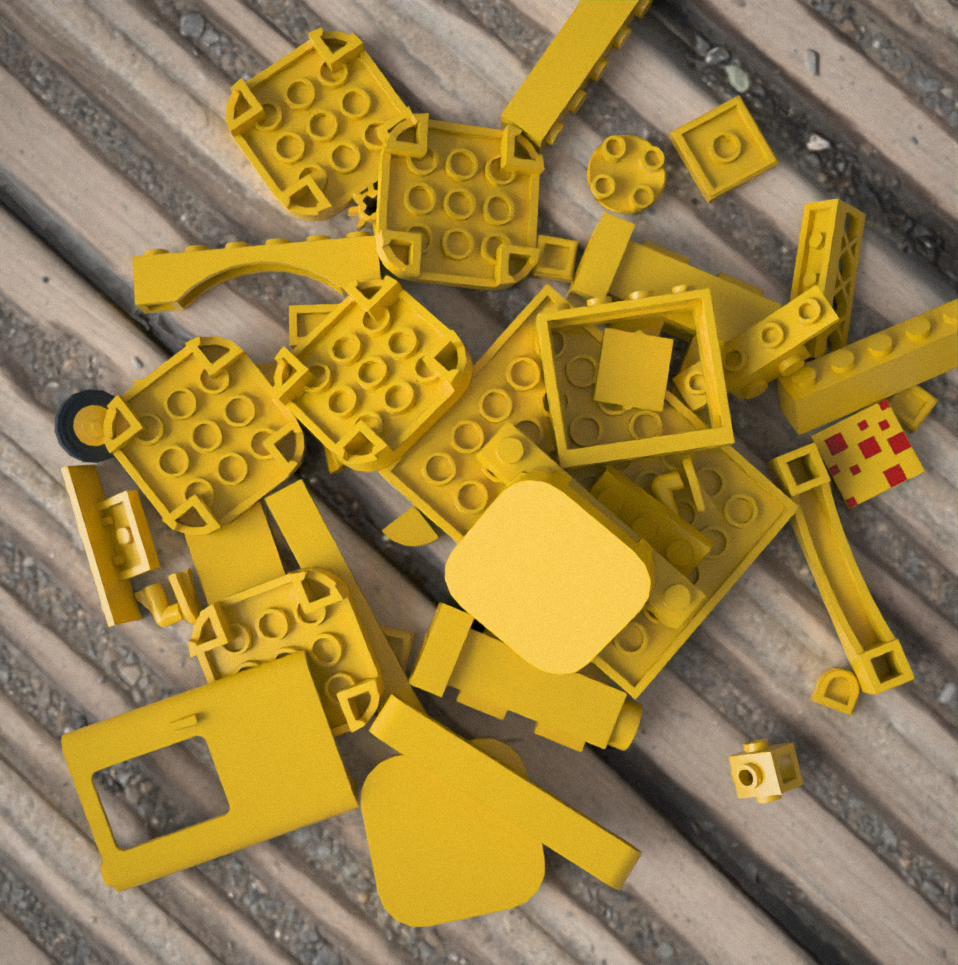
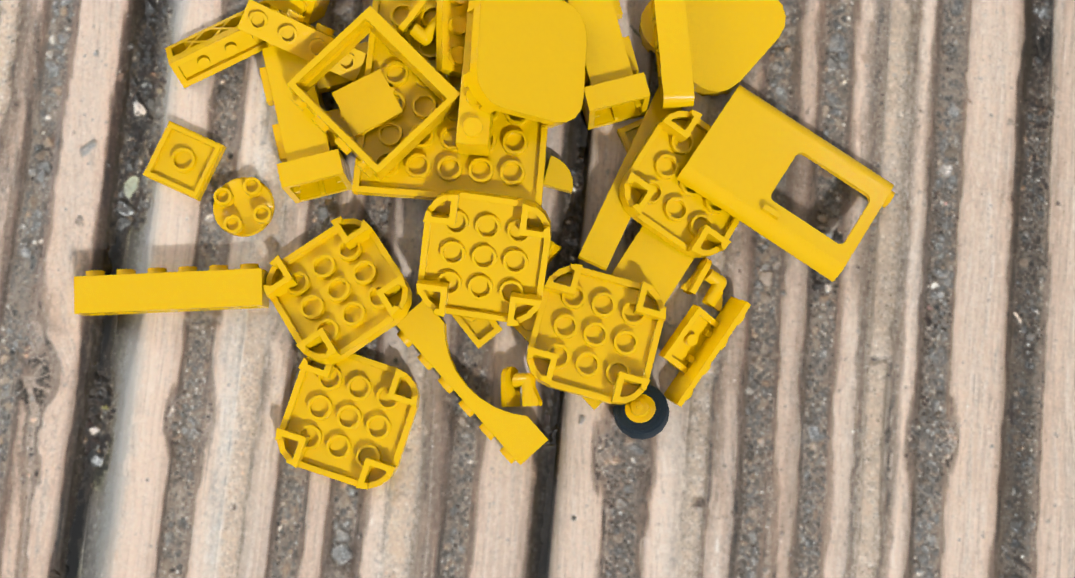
camera: 130 degrees left, 0 degrees up
yellow gear [348,183,378,235] -> none
yellow tile [532,235,578,283] -> none
none -> yellow piece [501,366,542,407]

